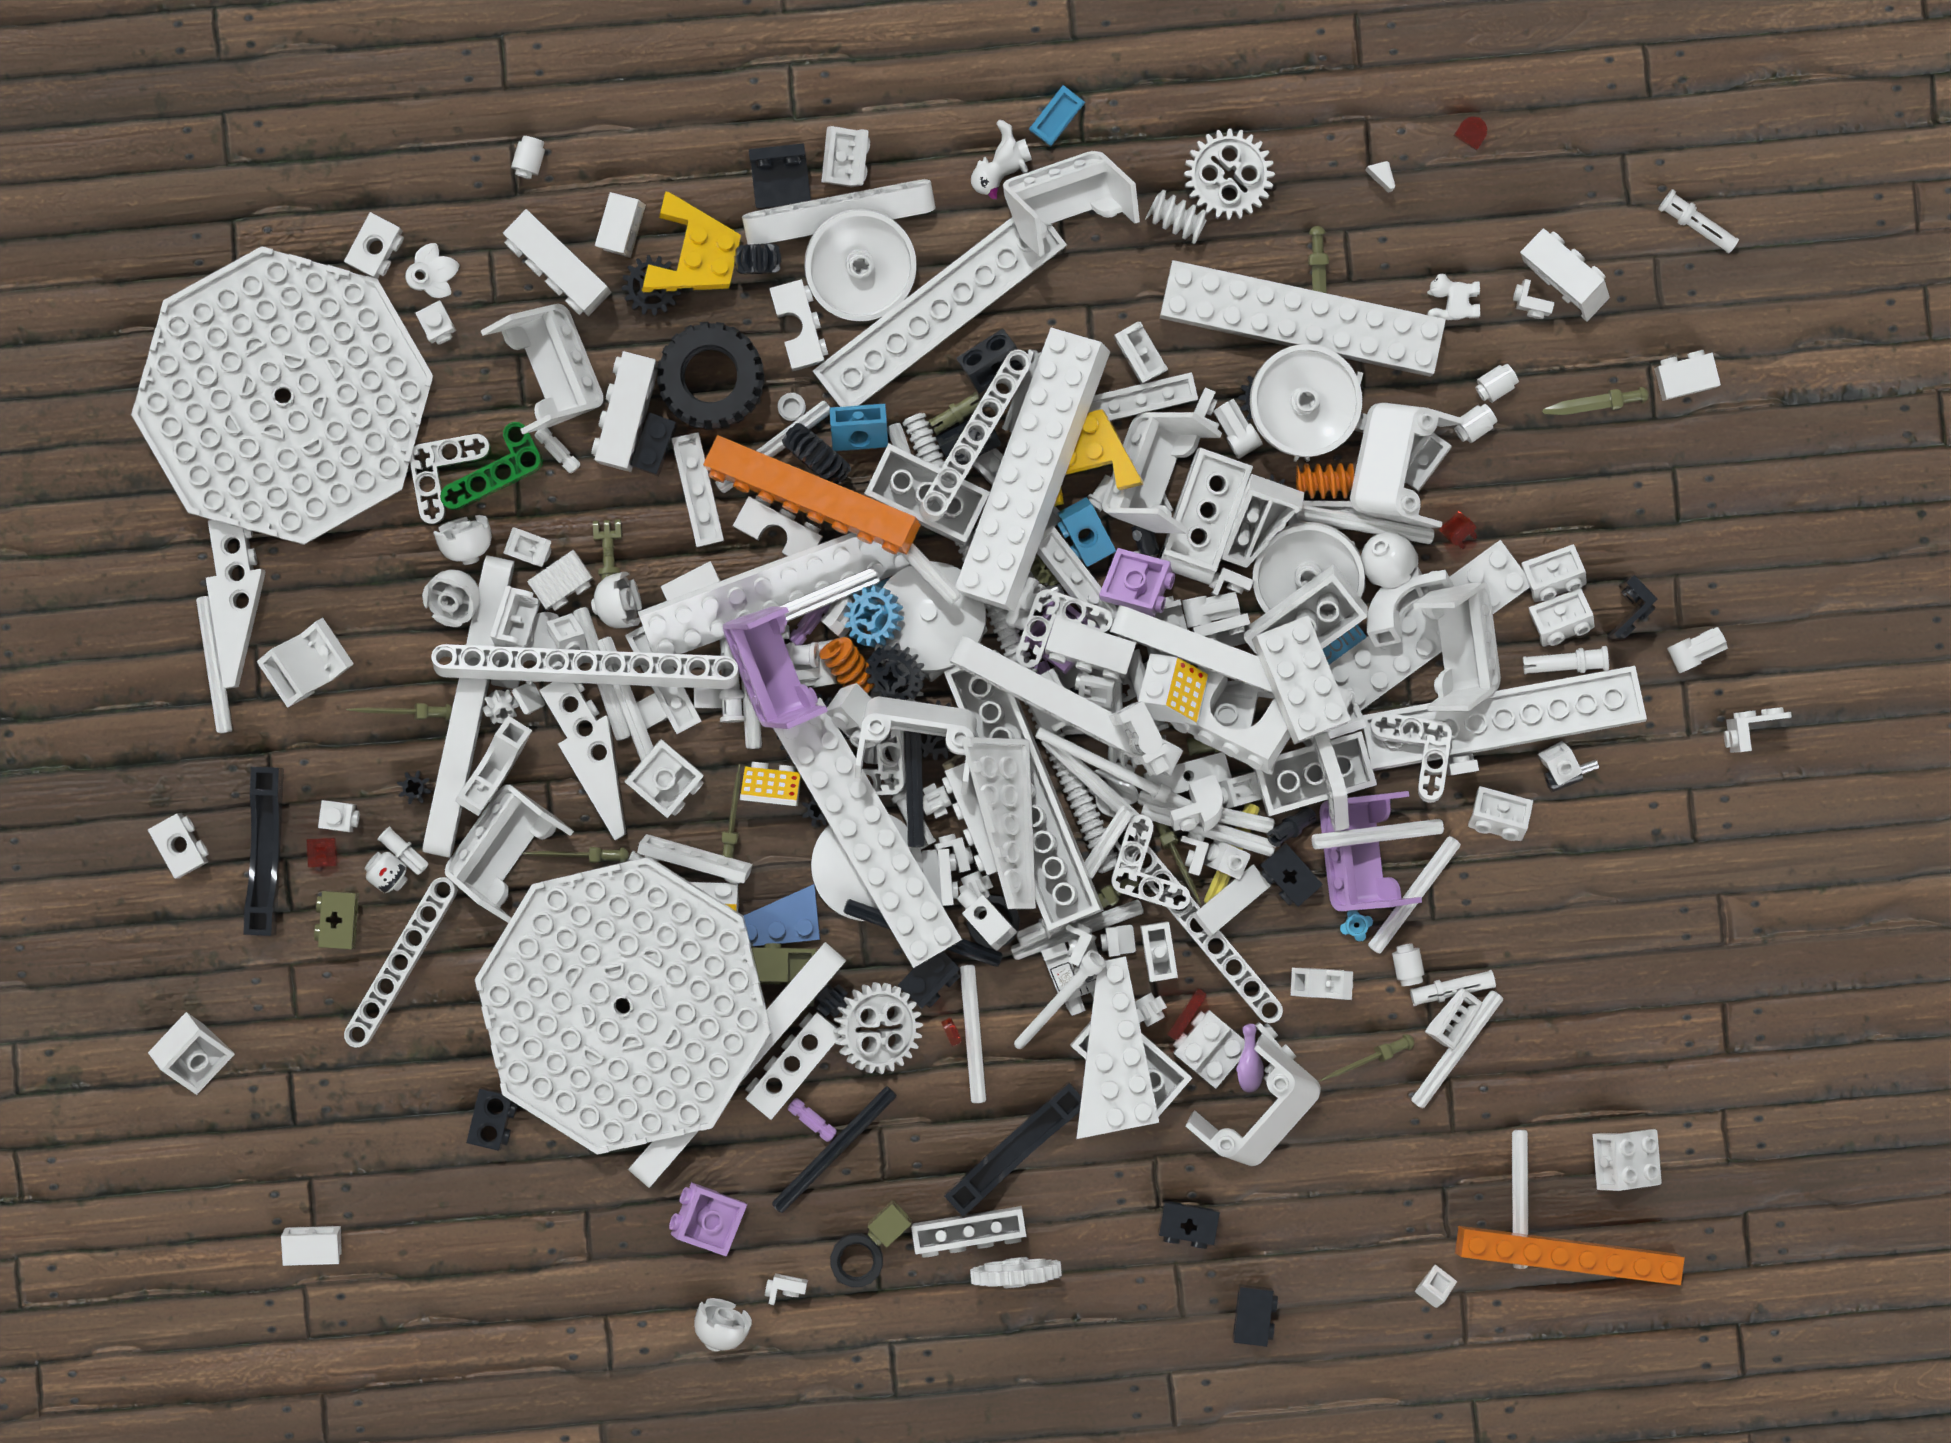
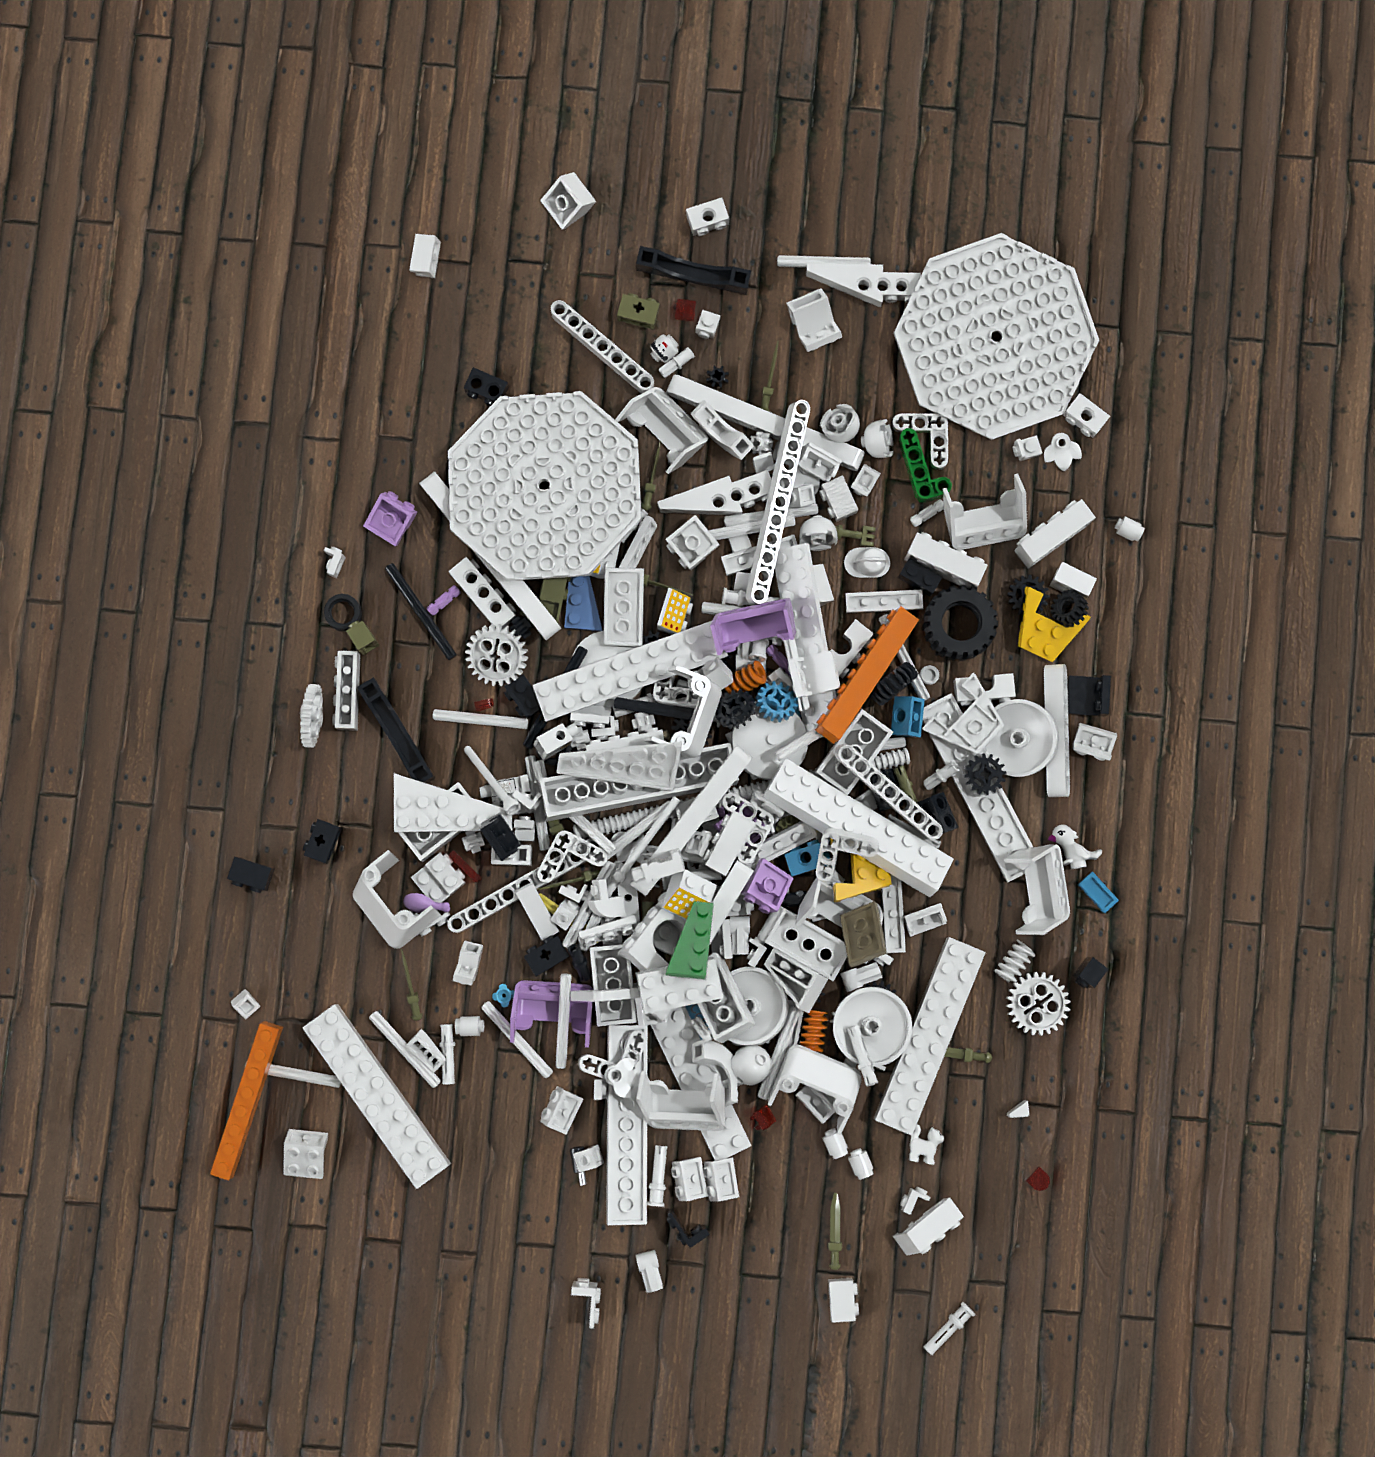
camera: 100 degrees right, 5 degrees down
white cylinder [694,1298,752,1351] -> none
black gear [734,243,782,275] -> none
none -> white brick [303,1004,451,1189]
none -> black hinge [480,813,521,861]
none -> white tile [578,915,636,947]
none -> white tile [604,567,644,646]
none -> white plate [605,1058,641,1098]
none -> green wing [666,901,714,980]
none -> white axle [691,1016,713,1042]
none -> white bracket [788,651,840,698]
none -> white beam [816,828,879,882]
none -> dark tan tile [840,901,887,967]
none -> white piece [844,547,890,578]
none -> white pin [848,1026,878,1087]
none -> white wing [922,673,1004,754]
none -> white axle [923,761,960,790]
none -> black gear [963,753,1007,796]
none -> black tyre [1051,590,1089,627]
none -> black brick [1072,957,1109,989]

